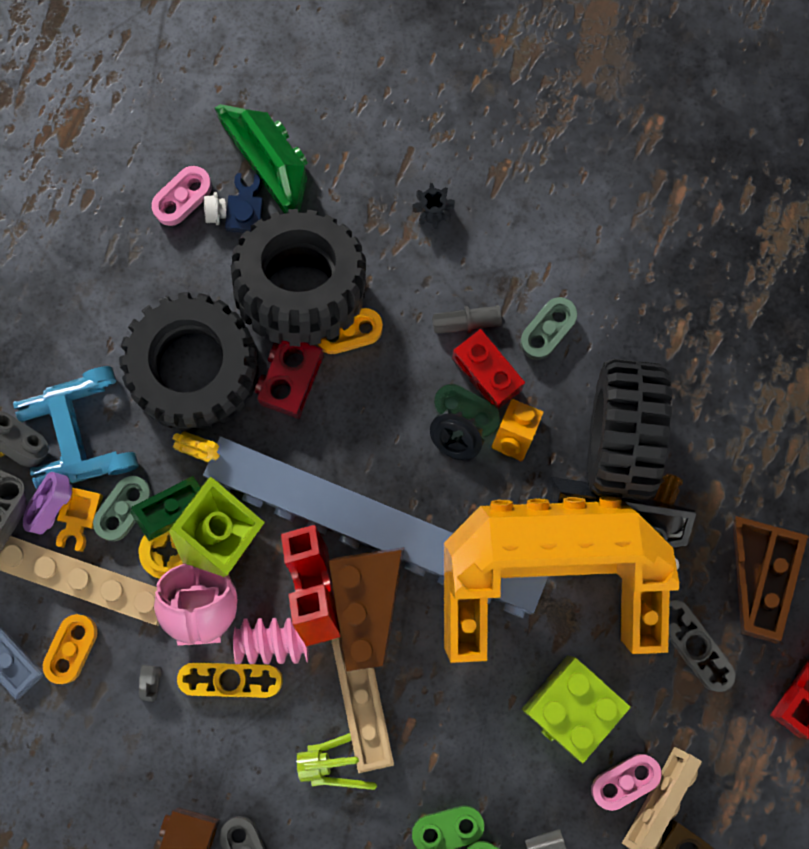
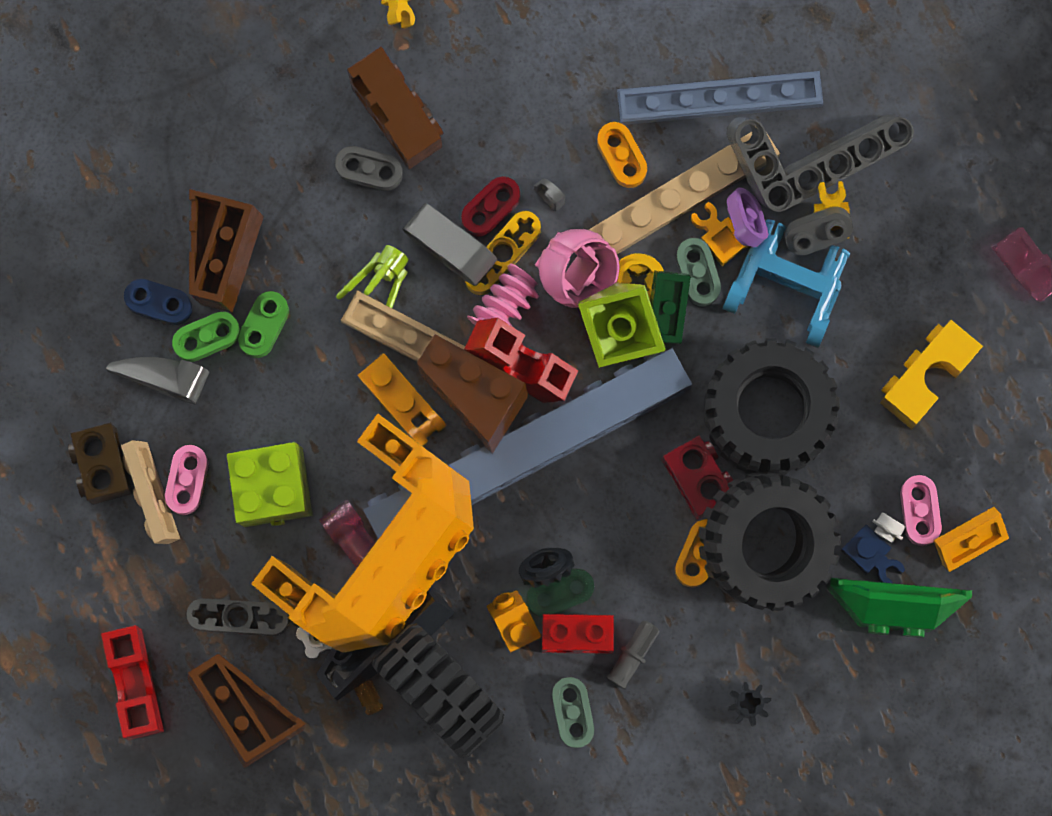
camera: 130 degrees right, 0 degrees up
yellow axle [172,431,220,462] -> none
none -> clear pink piece [318,499,376,569]
none -> light orange plate [358,353,447,446]
none -> beam [402,203,497,286]
none -> dark red plate [461,176,520,236]
none -> yellow arch [880,320,983,430]
none -> light orange plate [934,507,1009,572]

